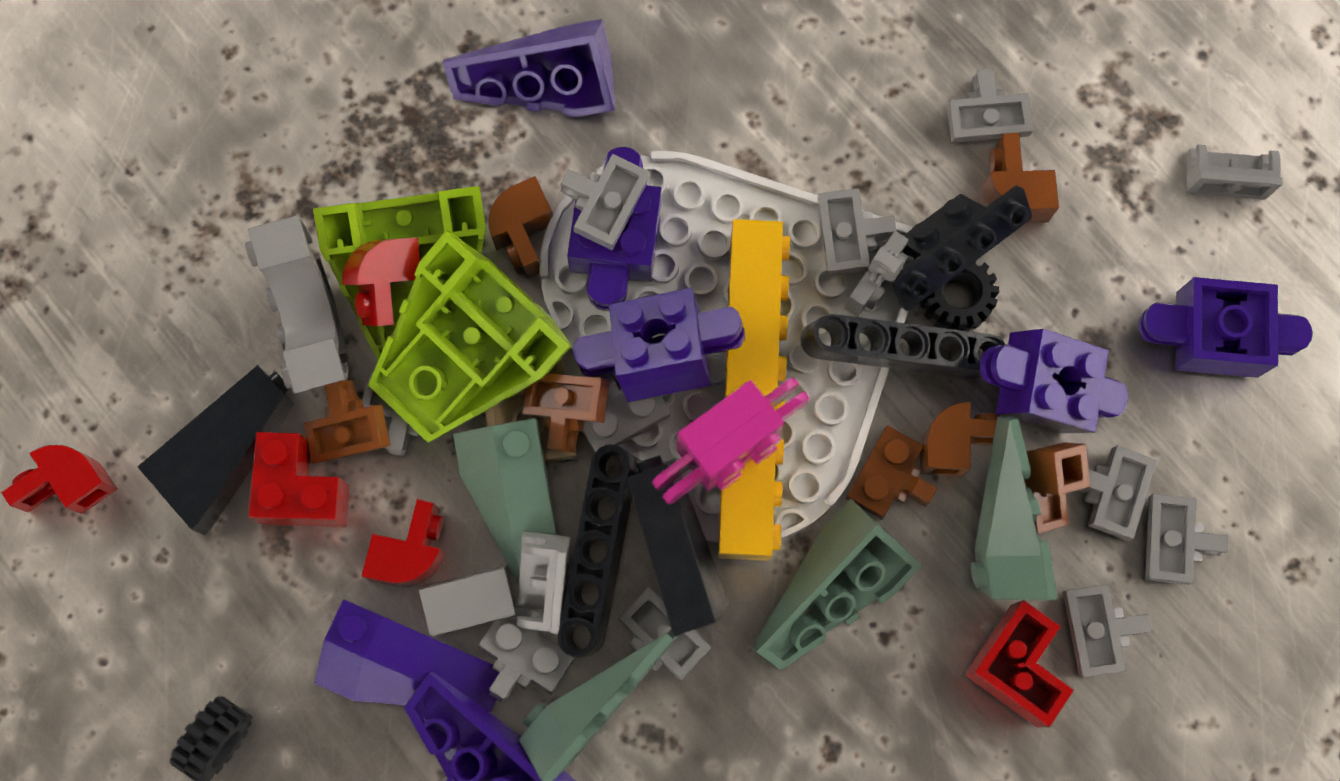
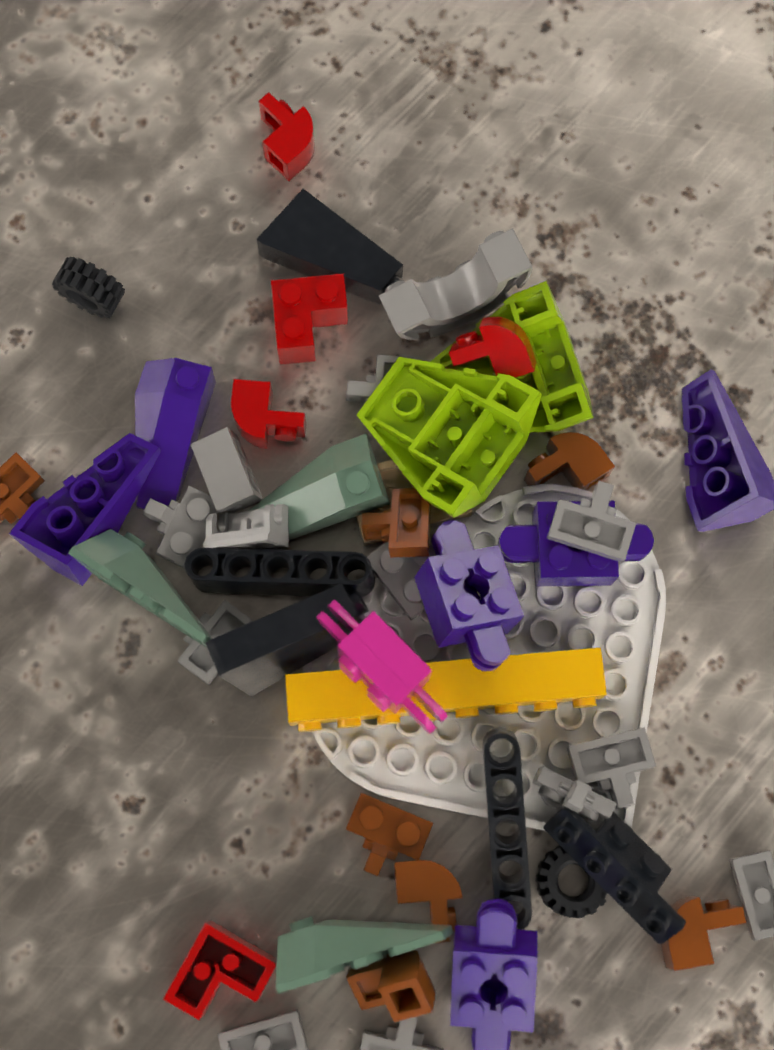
camera: 80 degrees right, 0 degrees up
dark orange hinge [304,380,391,464] -> none
sand green wedge [753,499,922,670] -> none

